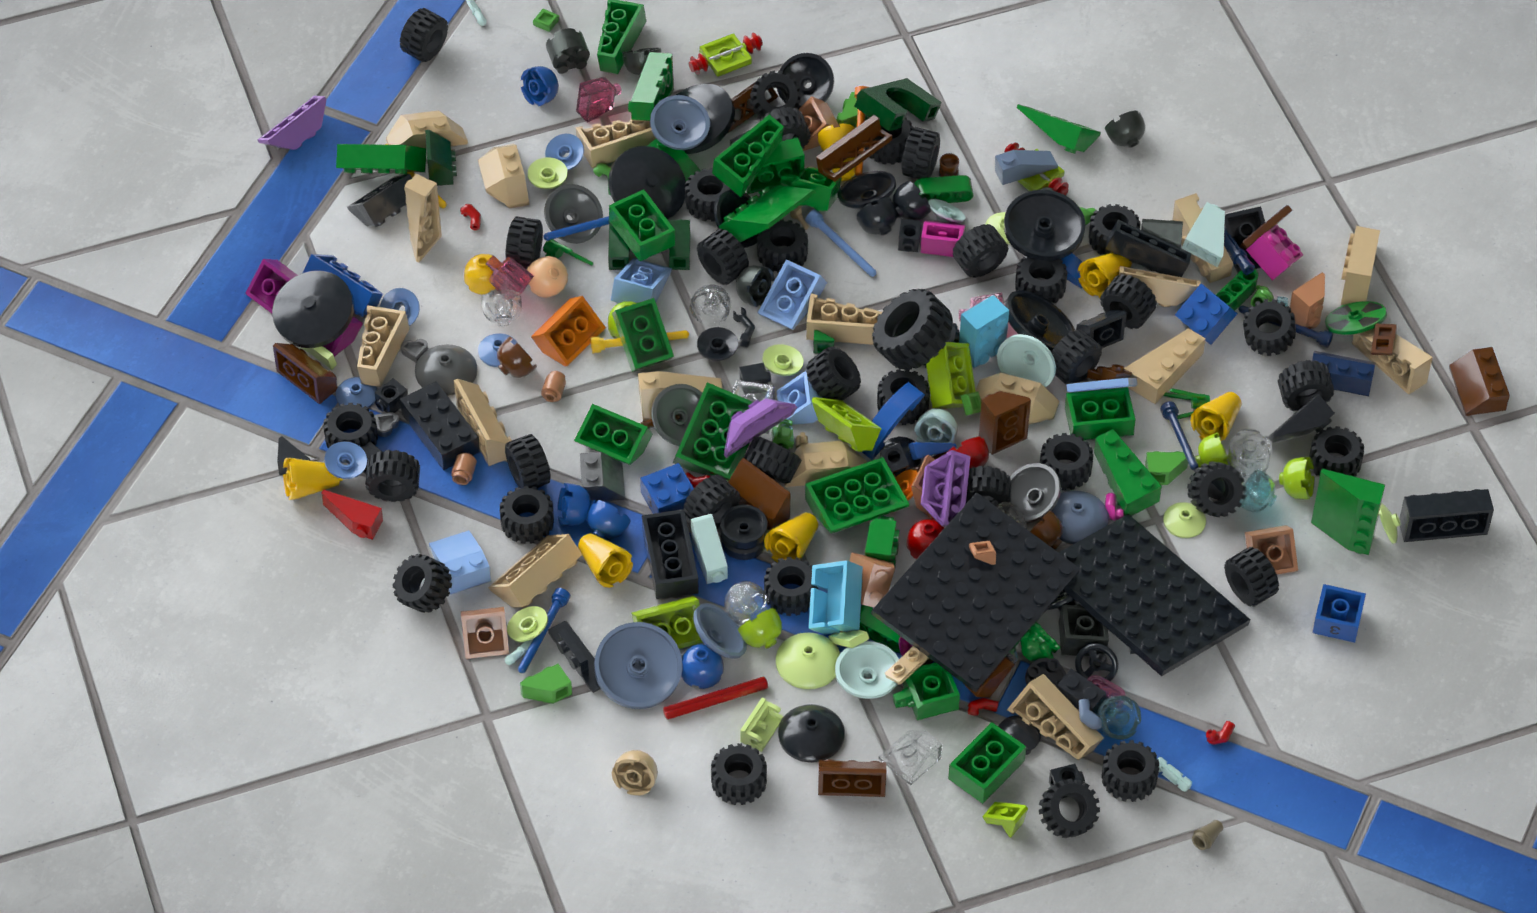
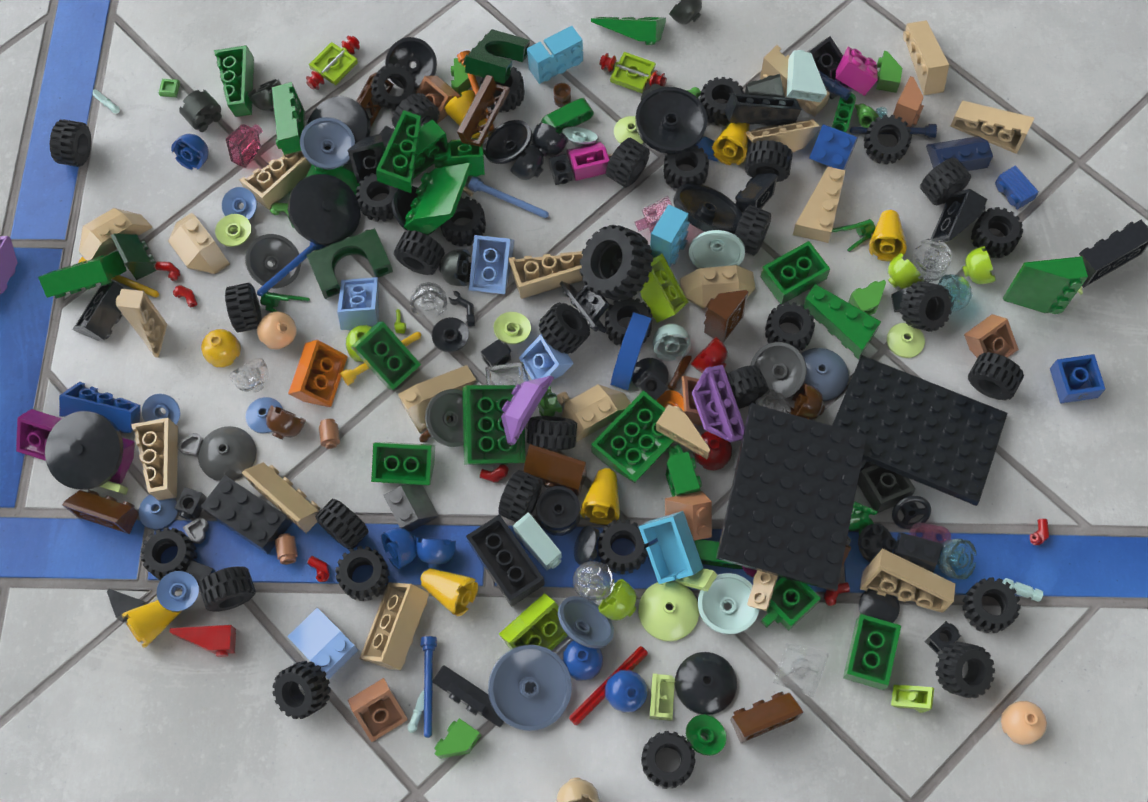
camera: 20 degrees left, 15 degrees up
clear pink torso [486,255,534,304] -> none
yellowish green dish [507,606,548,642] -> none
green brick [609,190,675,261] -> none
blue brick [640,463,694,514] -> none
lime slope [812,397,882,452] -> none
green slope [813,330,834,354] -> none
black tyre [901,127,940,179] -> none
blue slope [909,442,957,460] -> none
bright green tile [961,391,981,416] -> none
nougat slope [969,541,996,565] -> none
sand blue slope [995,150,1058,185] -> none
light blue tile [1066,378,1137,392] -> none
sand blue arm [1078,699,1102,730] -> none
reddish brown slope [1087,364,1132,381] -> none
dark pink arm [1105,493,1124,521] -> none
dark blue piece [1160,401,1199,470] -> none
dark tan cone [1192,820,1223,850] -> none
reddish brown tile [1239,205,1292,251] -> none
green piece [1325,301,1387,335] -> none
reddish brown slope [1371,324,1397,356] -> none
reddish brown slope [1449,347,1510,416] -> none
none -> red arm [155,261,180,281]
none -> red arm [307,556,330,582]
none -> black slope [348,134,385,184]
none -> lime hand [394,309,406,334]
none -> medium azure piece [527,26,583,84]
none -> black bracket [560,281,610,333]
none -> black dish [574,526,600,564]
none -> blue cylinder [605,670,648,713]
none -> tan slope [656,404,710,459]
none -> green dish [685,715,726,756]
none -> bright green slope [876,51,903,93]
none -> blue brick [995,165,1039,209]
none -> light nougat cylinder [1001,701,1047,745]

